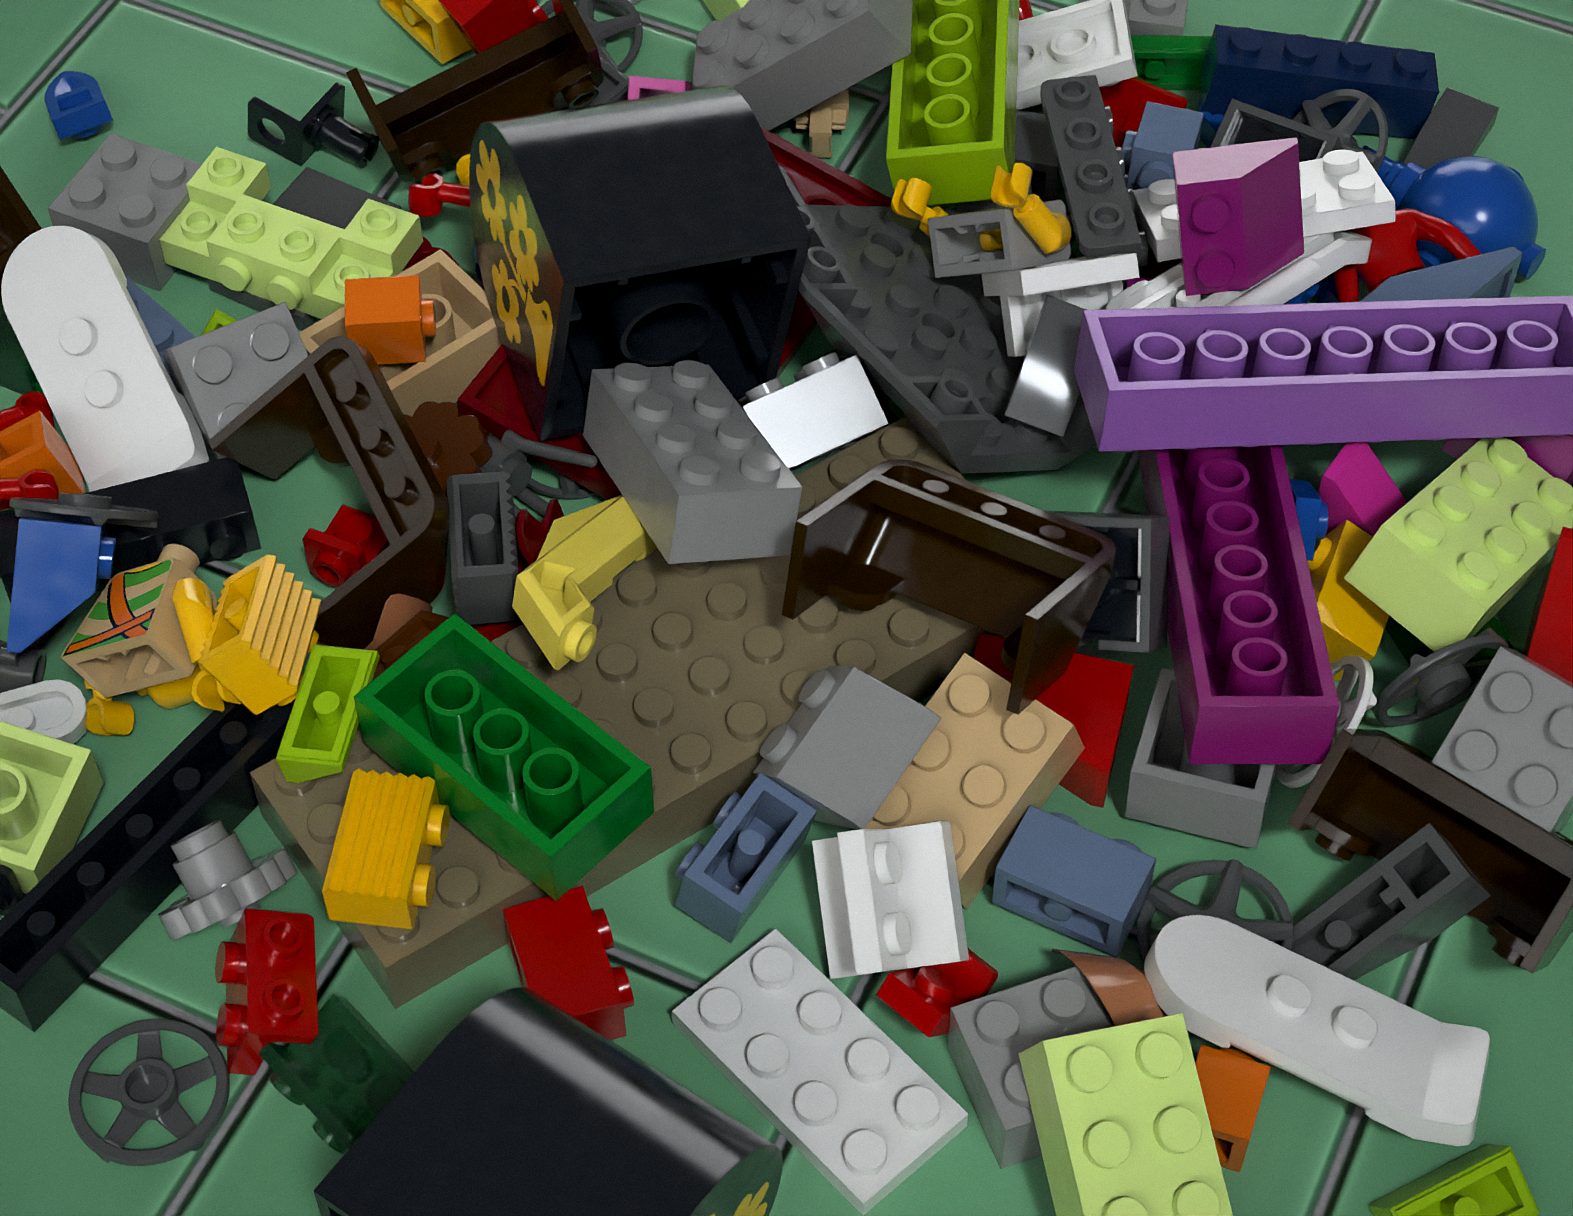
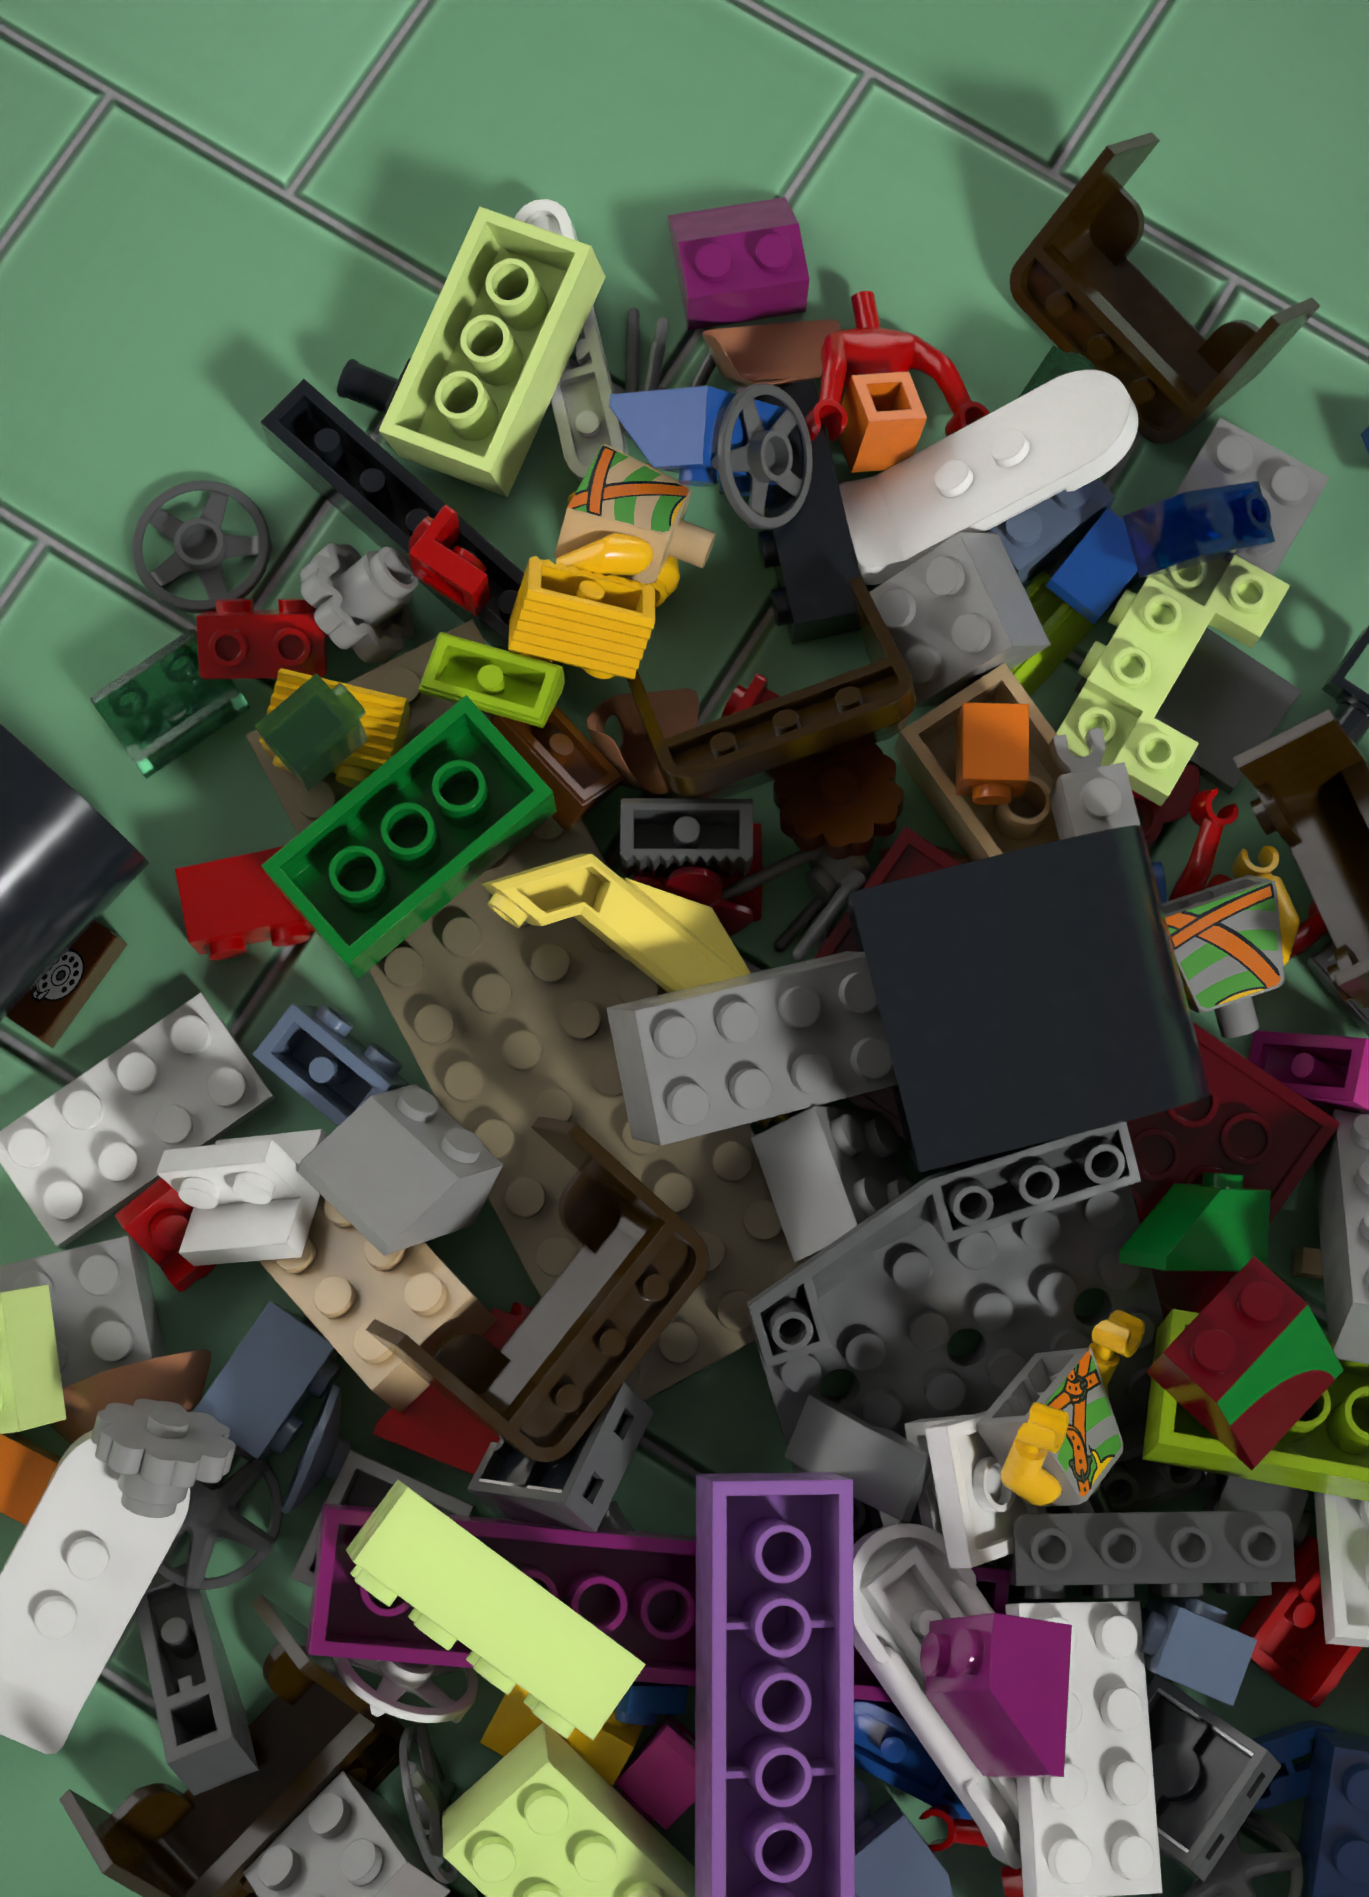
camera: 95 degrees right, 25 degrees up
none -> light grey plant [91,1399,236,1518]
none -> clear green brick [255,673,368,791]
none -> sand blue dish [280,1384,352,1514]
none -> yellowish green brick [346,1479,646,1740]
none -> red bracket [408,505,491,617]
none -> blue slope [1046,508,1161,625]
none -> light grey brick [1049,727,1140,840]
none -> green slope [1119,1172,1271,1271]
none -> clear blue slope [1123,481,1275,578]
none -> dark red slope [1146,1256,1344,1471]

